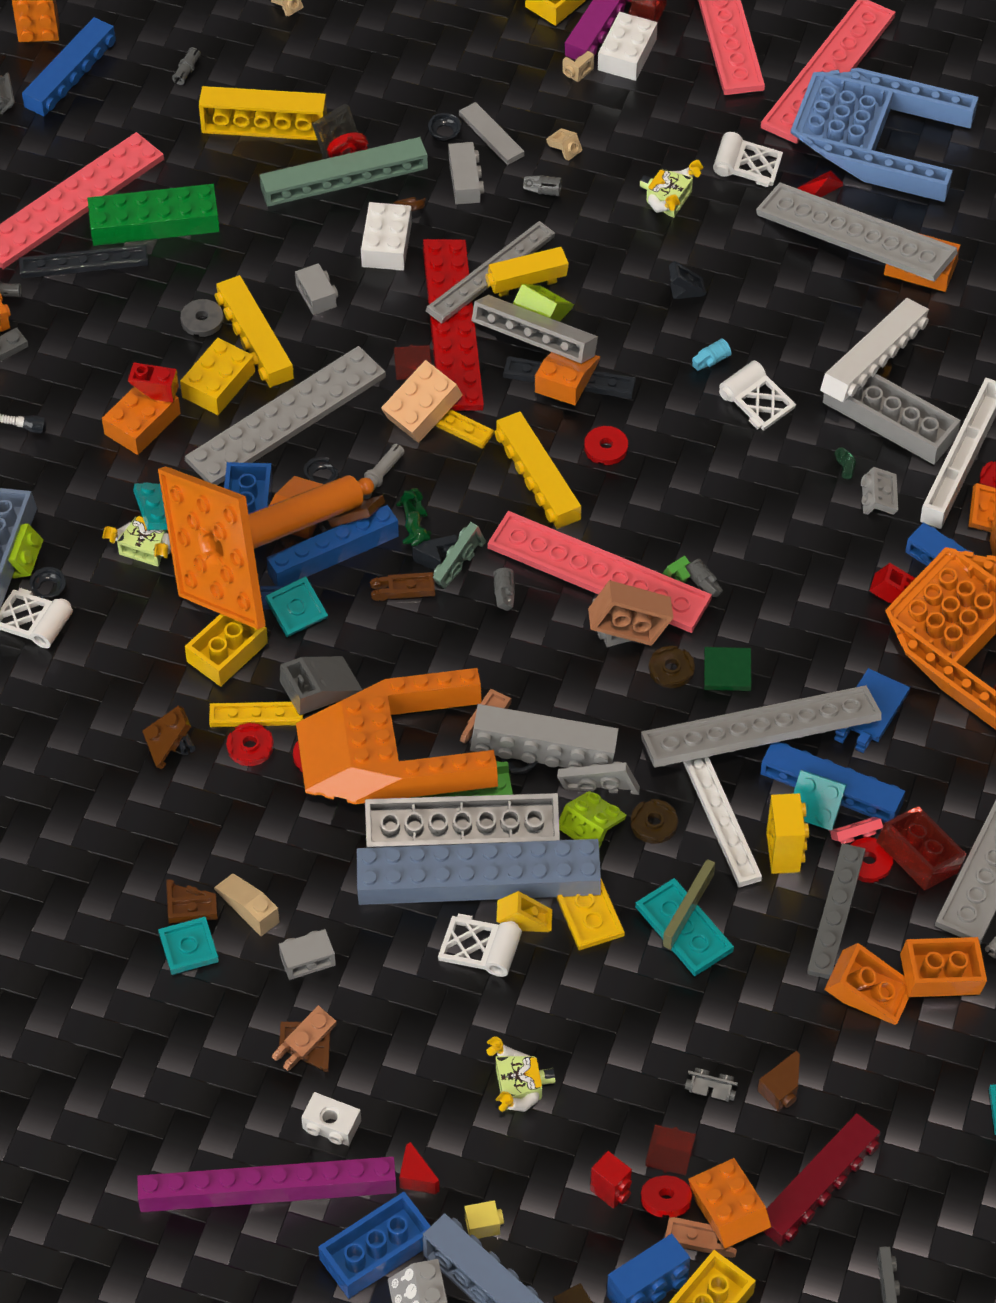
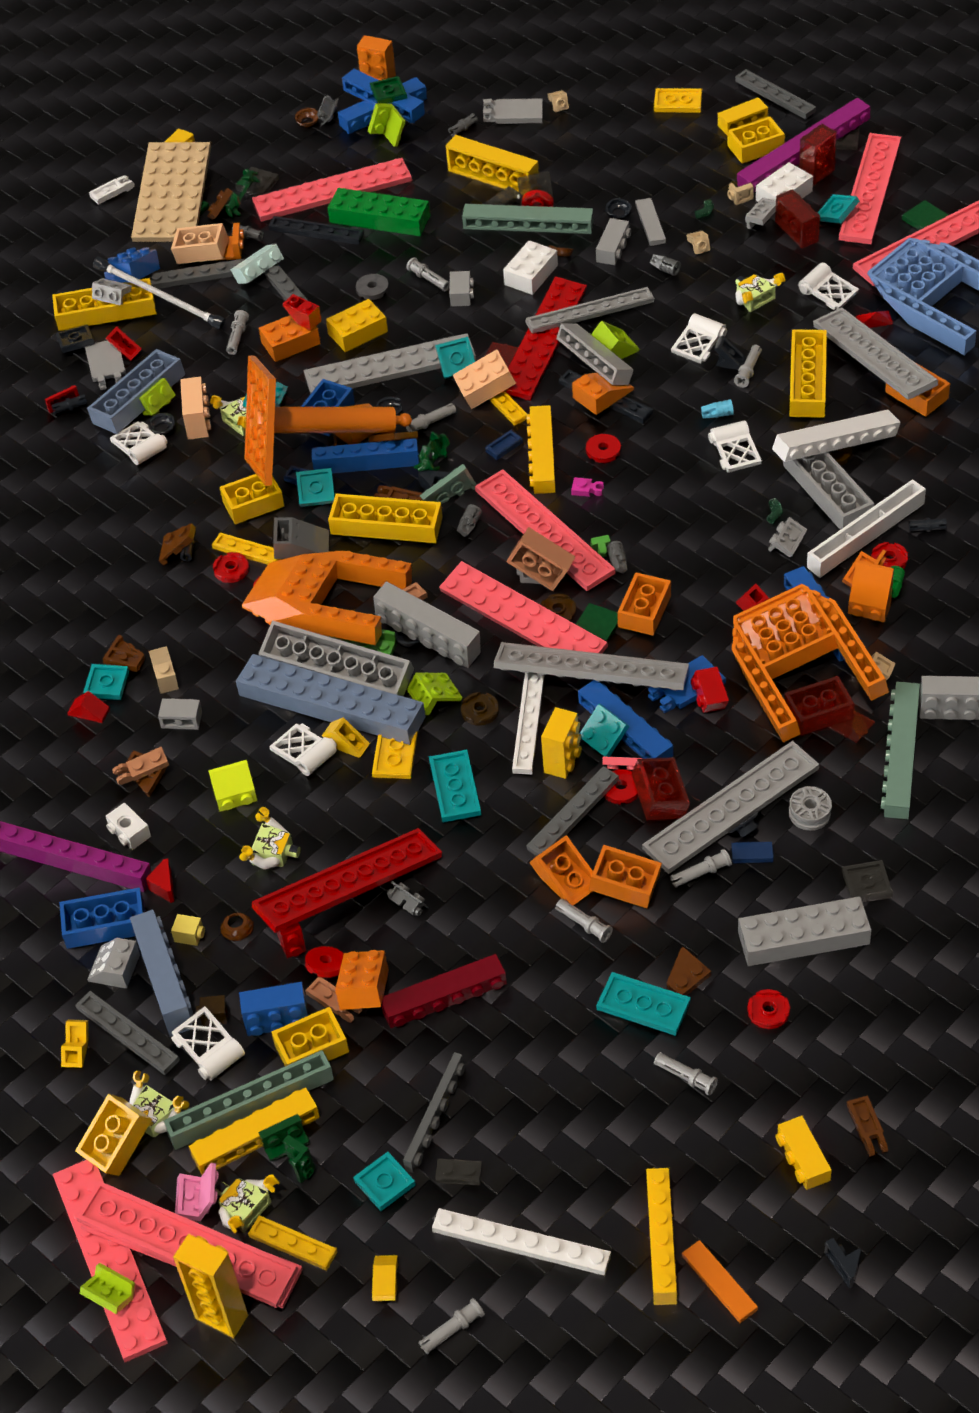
camera: 30 degrees right, 5 degrees down
yellow brick [215,275,294,388] -> none
yellow brick [485,247,569,297] -> none
light grey wing [557,762,640,795] -> none
clear red piece [645,1125,696,1175] -> none
olive tile [663,860,715,950] -> none
reddish brown slope [758,1051,800,1112] -> none
none -> red slope [67,691,110,723]
none -> light nougat brick [181,377,211,440]
none -> neon yellow slope [208,760,257,812]
none -> reddish brown piece [220,913,254,941]
none -> light grey pin [226,310,249,355]
none -> light aqua brick [230,244,284,284]
none -> red plate [252,828,442,933]
none -> dark grey plate [264,264,308,301]
none -> yellow brick [328,494,443,543]
none -> blue brick [342,69,425,123]
none -> lime bracket [368,103,405,147]
none -> dark green tile [369,76,407,104]
none -> light grey pin [406,257,450,291]
none -> teal plate [435,337,475,379]
none -> coral plate [439,561,608,654]
none -> light grey tile [483,99,542,124]
none -> dark blue tile [485,430,523,460]
none -> clear smoke plate [487,186,521,205]
none -> light grey pin [555,899,613,943]
none -> dark pink plate [571,477,604,497]
none -> orange brick [617,572,671,636]
none -> white piece [671,313,727,364]
none -> red brick [691,667,729,713]
none -> clear green arm [695,199,714,219]
none -> light grey pin [734,345,762,388]
none -> light grey bracket [745,198,780,229]
none -> clear red brick [775,189,820,248]
none -> yellow brick [789,329,827,417]
none -> teal plate [815,194,860,223]
none -> dark green tile [902,200,949,230]

